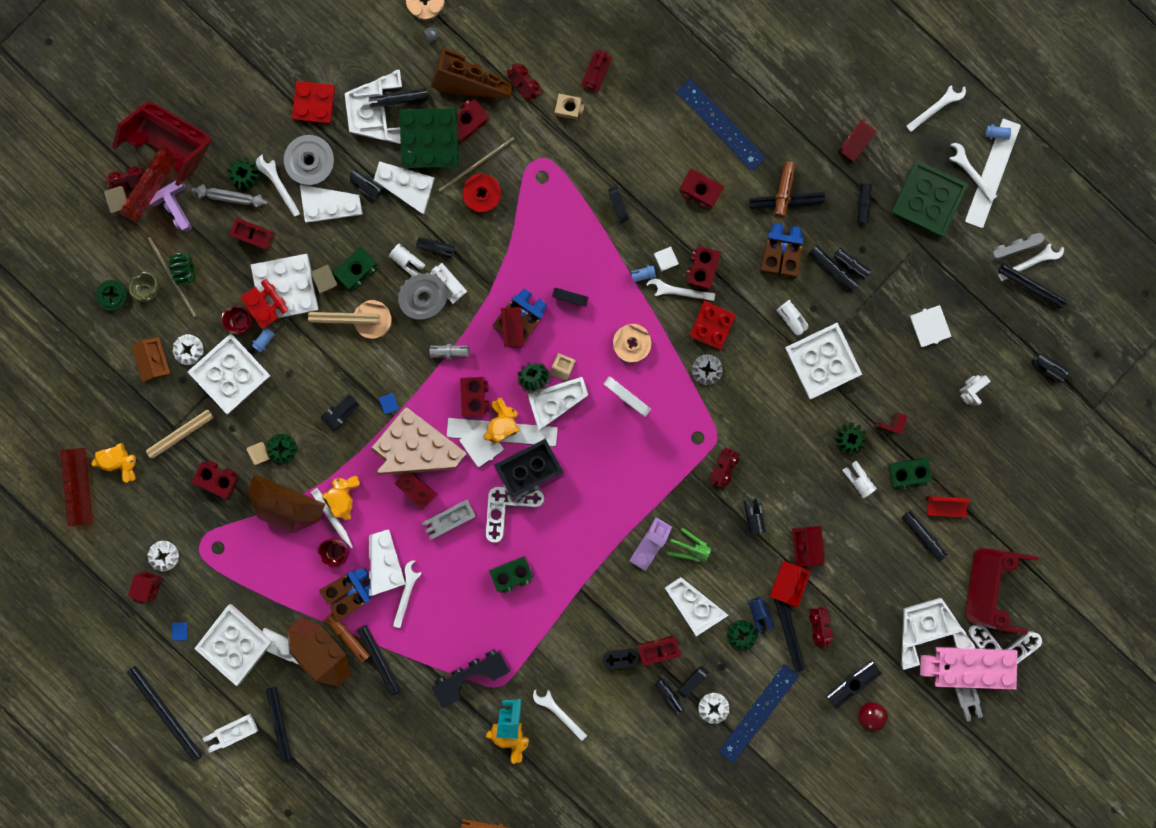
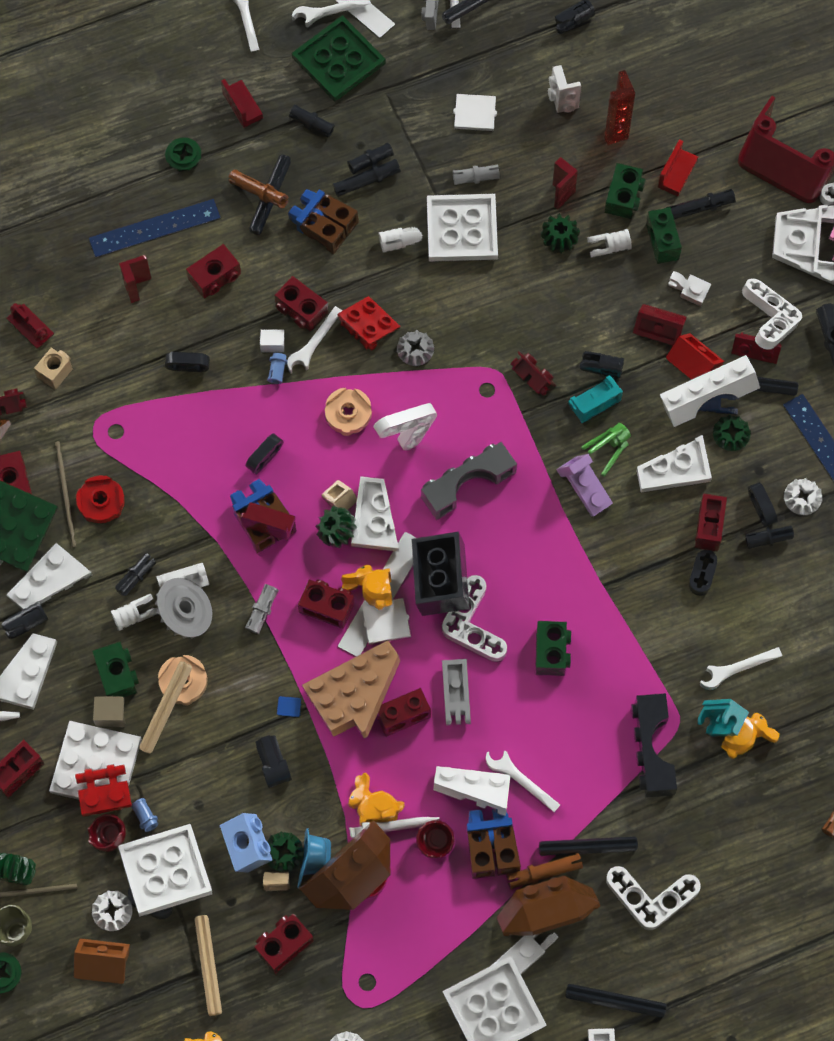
camera: 65 degrees left, 20 degrees down
none -> dark red panel [119,255,151,303]
none -> dark green gear [165,138,201,172]
none -> light blue brick [220,813,272,872]
none -> dark azure piece [297,828,331,888]
none -> dark grey arch [421,442,517,520]
none -> light grey pin [453,164,500,185]
none -> teal hinge [568,375,623,423]
none -> clear red fence [604,70,635,145]
none -> white beam [606,866,701,930]
none -> dark green brick [646,207,682,264]
none -> white arch [660,355,760,427]
none -> white plate [668,271,711,306]
none -> white beam [742,279,802,350]

